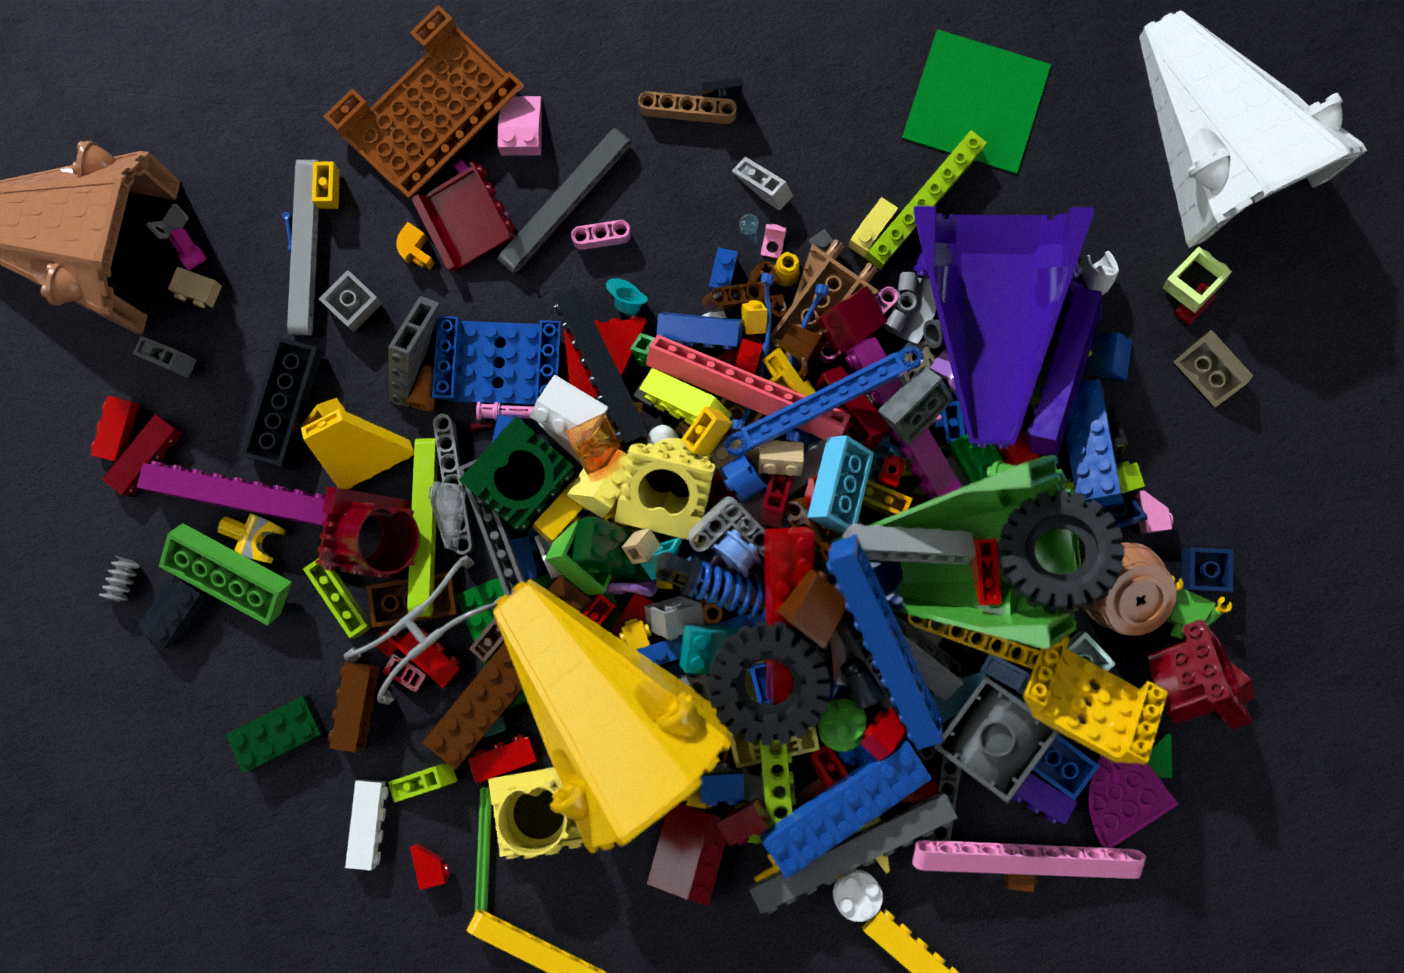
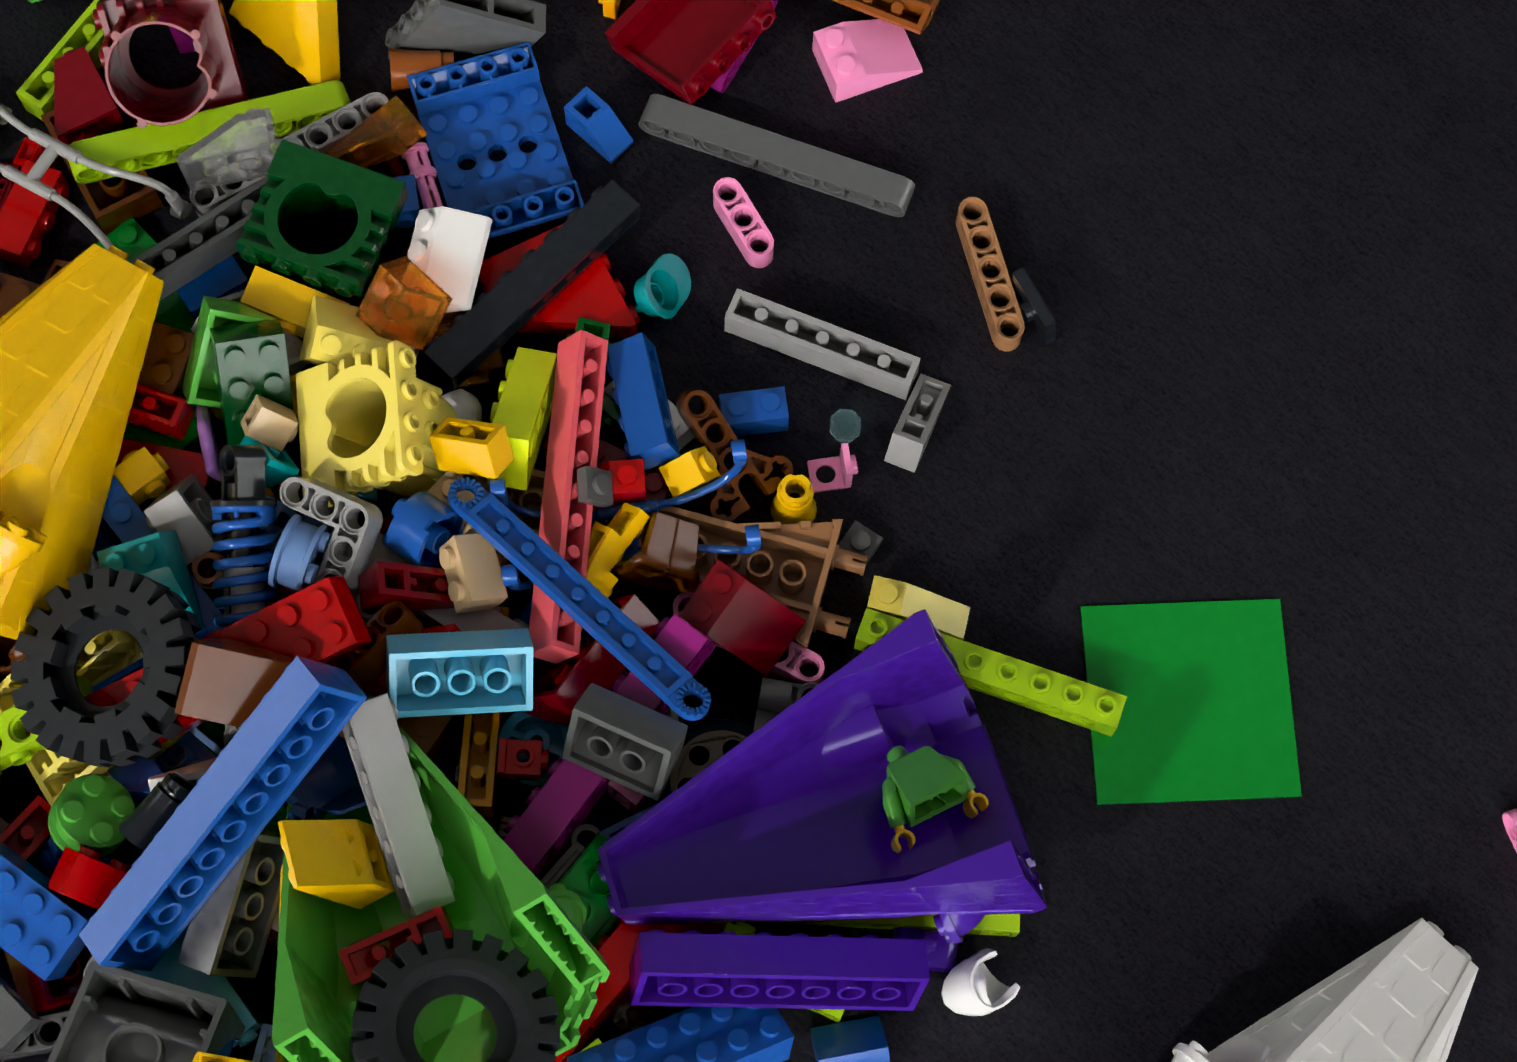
camera: 65 degrees right, 10 degrees down
none -> dark red slope [54,46,124,145]
none -> yellow slope [278,819,394,909]
none -> clear orange slope [323,95,427,168]
none -> blue slope [564,86,634,164]
none -> dark grey plate [577,466,613,508]
none -> light grey brick [724,288,921,400]
none -> bright green torso [882,745,988,853]

